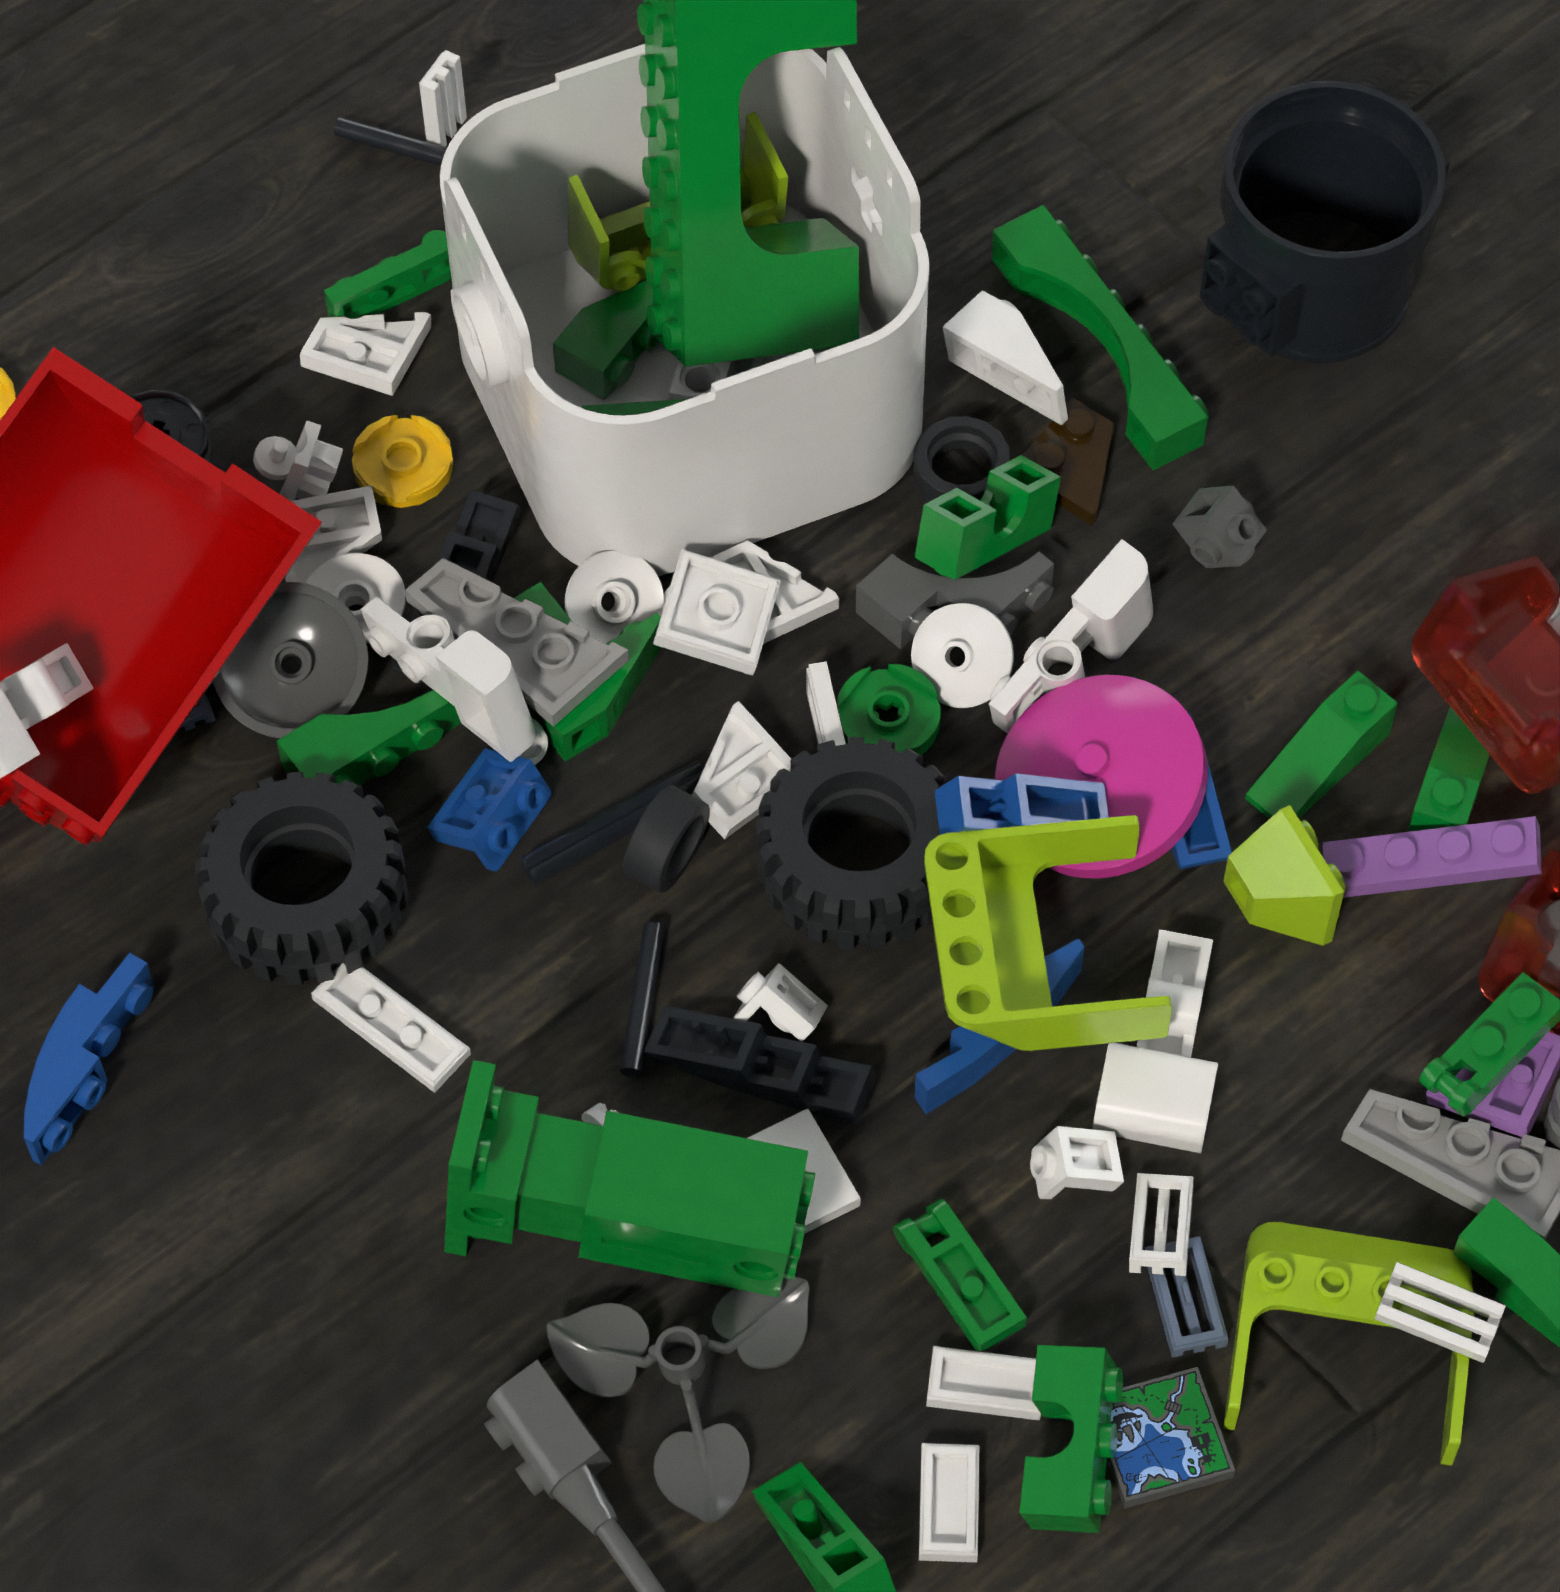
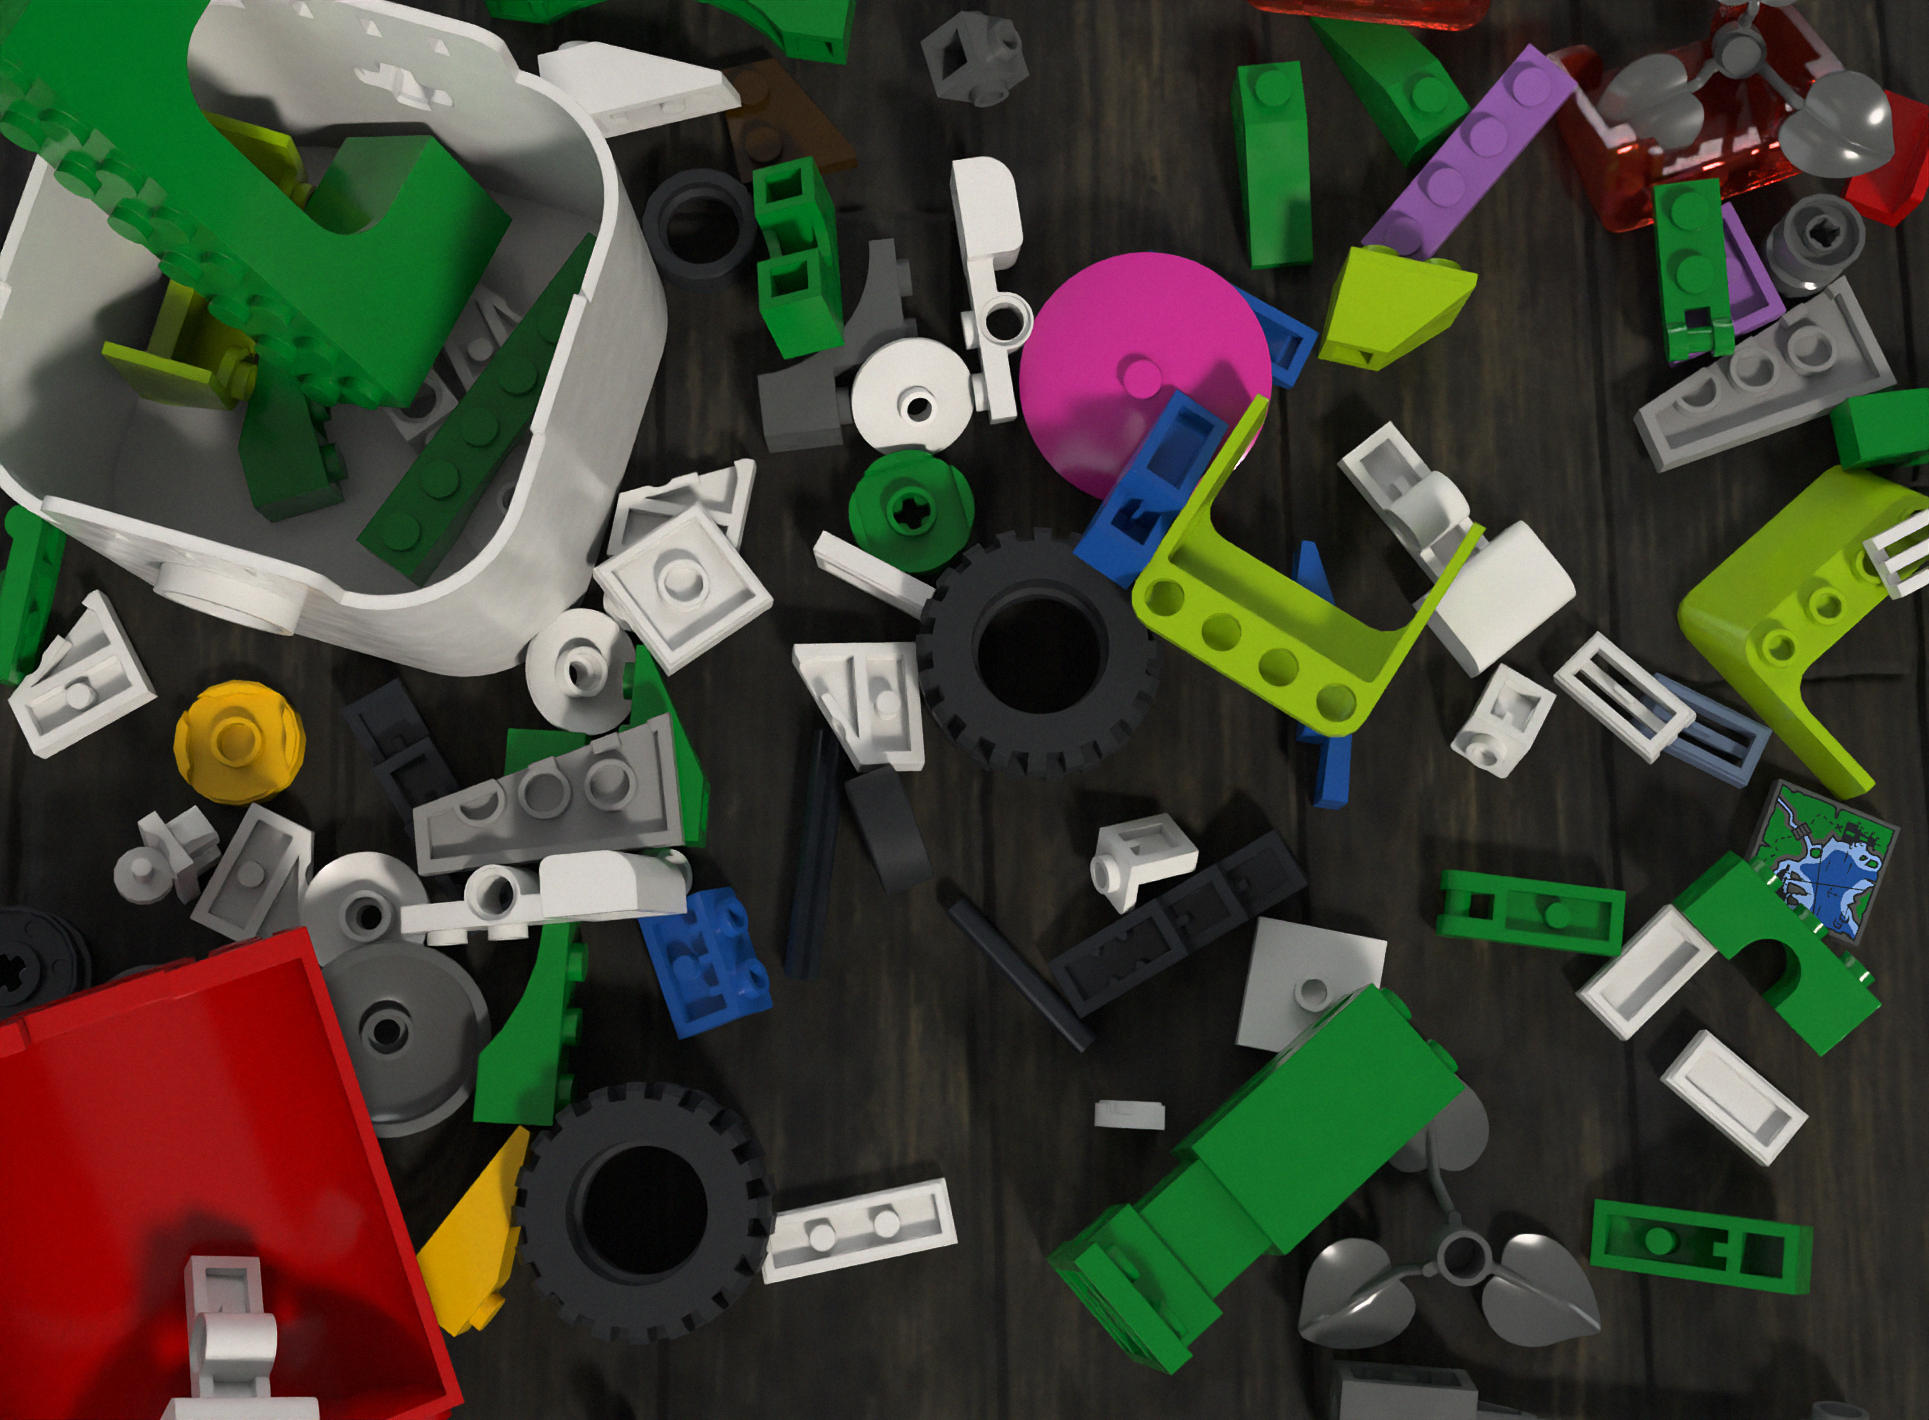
camera: 50 degrees left, 20 degrees up
none -> yellow slope [416,1124,541,1337]

